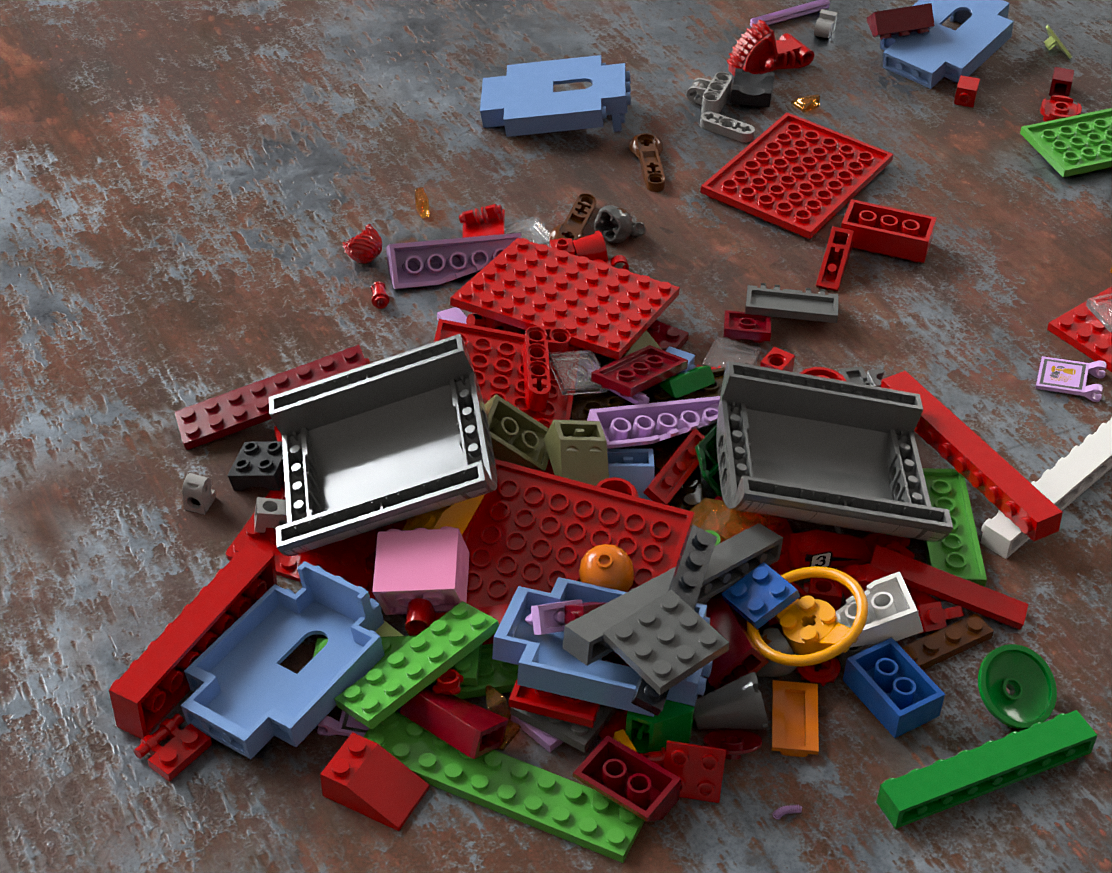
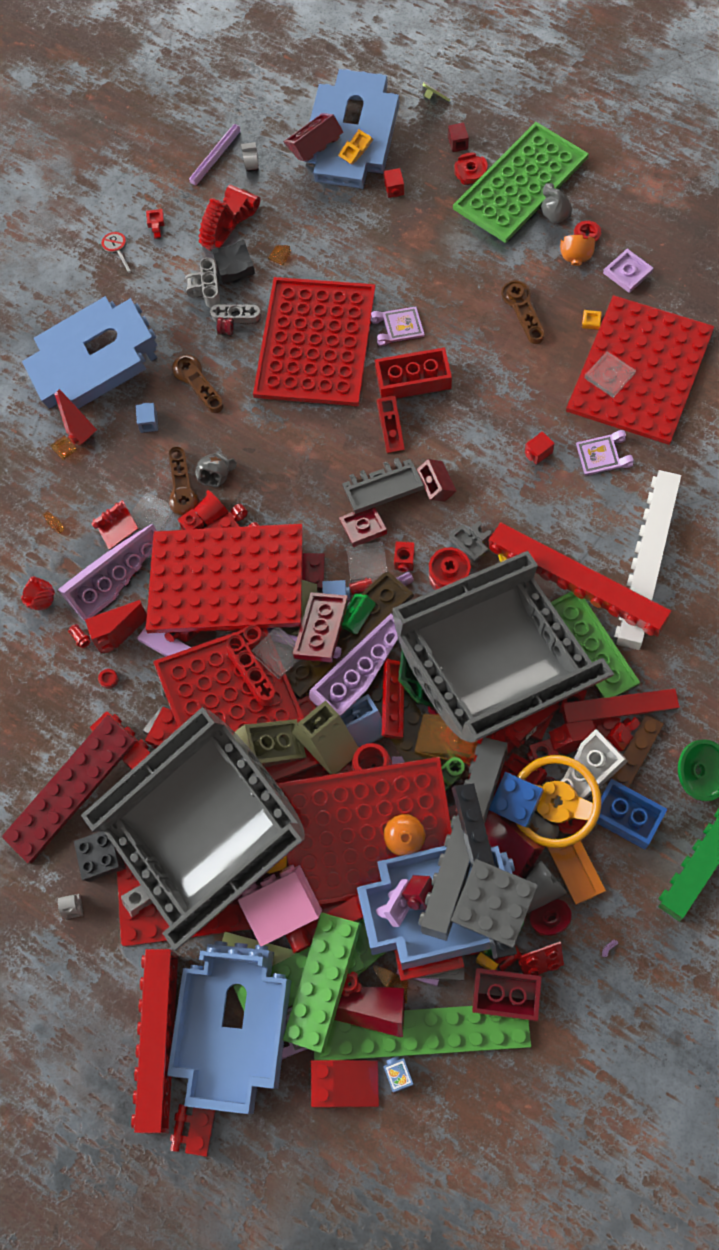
camera: 20 degrees left, 25 degrees up
none -> clear orange plate [50,435,77,461]
none -> red slope [54,389,97,446]
none -> red slope [85,600,147,653]
none -> red tile [98,669,119,689]
none -> piece [101,232,131,273]
none -> medium blue brick [136,403,158,433]
none -> red plate [146,209,165,239]
none -> dark red wheel [217,317,234,336]
none -> light orange slope [338,129,373,165]
none -> lavender flag [371,307,424,346]
none -> brick [383,1056,414,1093]
none -> dark red brick [416,459,457,502]
none -> reddish brown beam [501,280,544,344]
none -> red brick [525,431,555,465]

